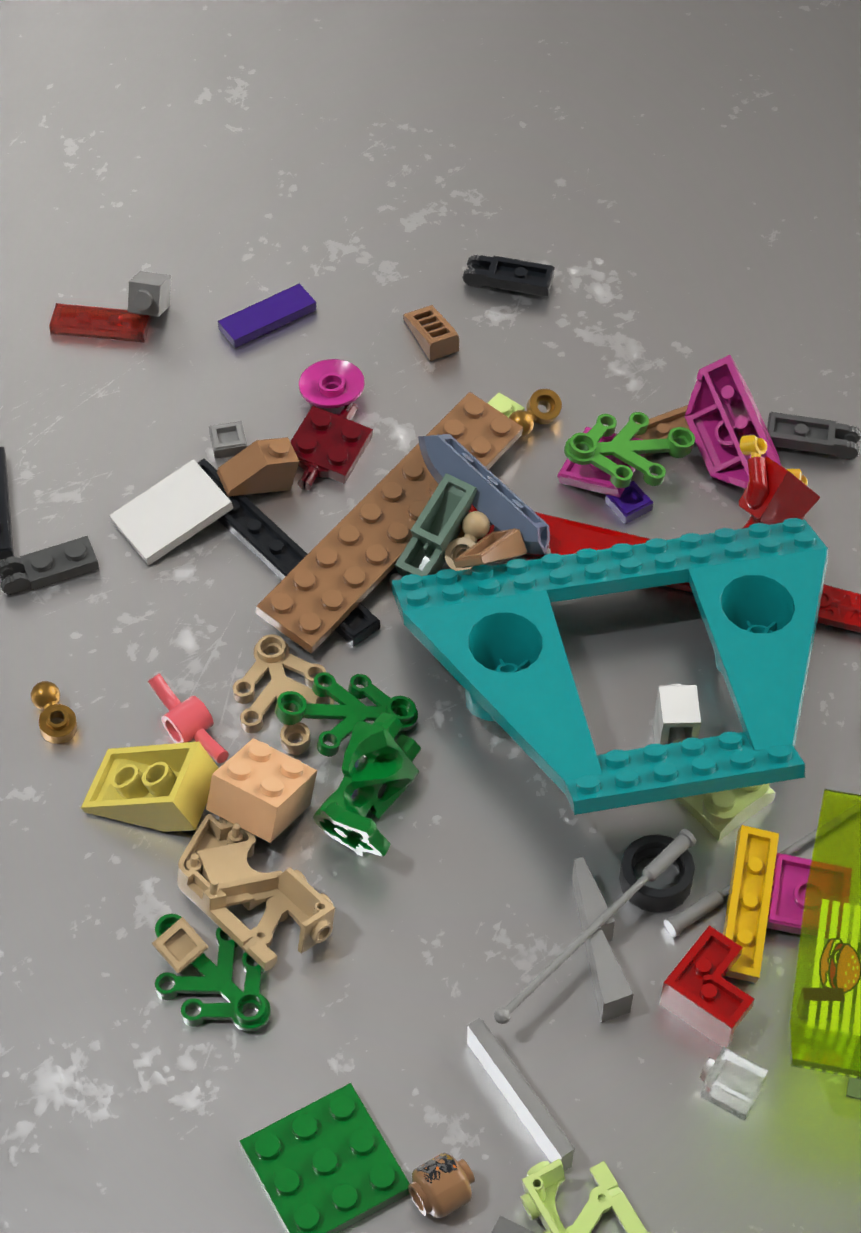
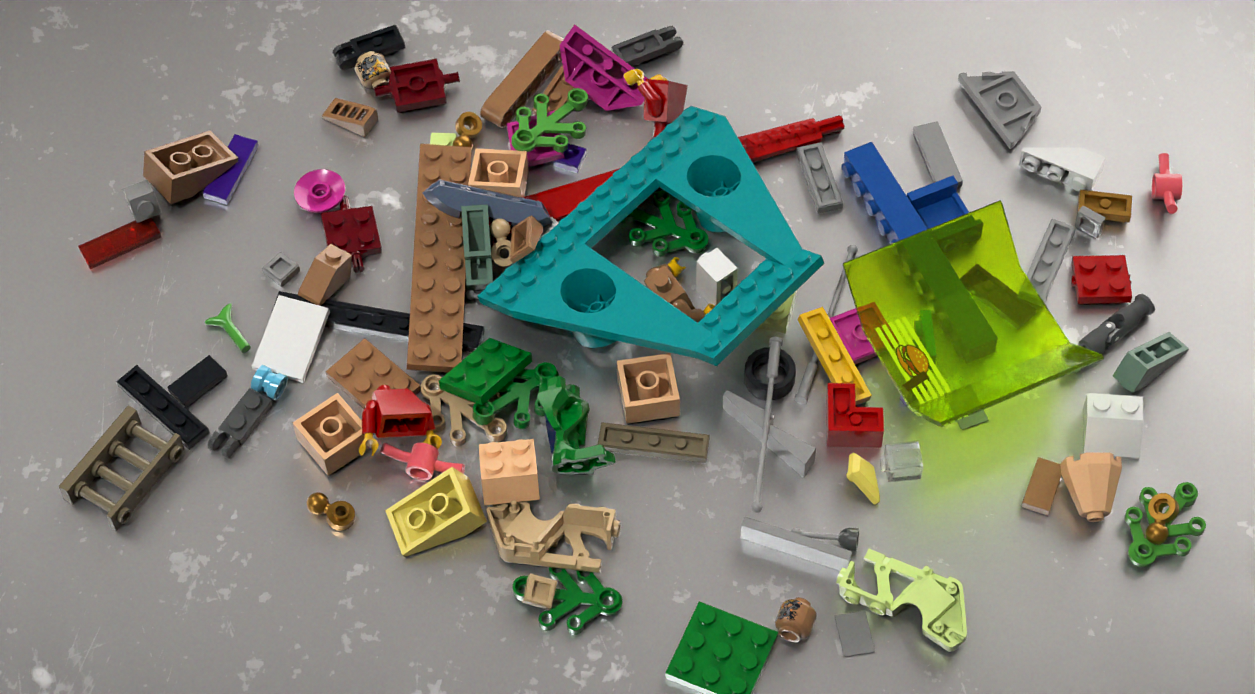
camera: 35 degrees left, 5 degrees up
none -> medium nougat slope [143,130,238,204]
none -> black tile [167,355,228,408]
none -> bright green piece [205,303,251,353]
none -> medium azure wheel [251,365,288,401]
none -> light nougat brick [293,393,370,476]
none -> medium nougat plate [325,338,421,409]
none -> head [355,51,391,89]
none -> red torso [359,385,442,456]
none -> dark red plate [374,58,460,112]
none -> green plate [439,338,533,405]
none -> light nougat brick [468,149,529,198]
none -> medium nougat beam [480,30,564,128]
none -> dark tan tile [597,422,710,463]
none -> light nougat brick [617,353,680,424]
none -> green plant [621,191,709,257]
none -> medium nougat torso [644,257,715,322]
none -> hinge [791,528,859,551]
none -> light yellow piece [846,452,880,505]

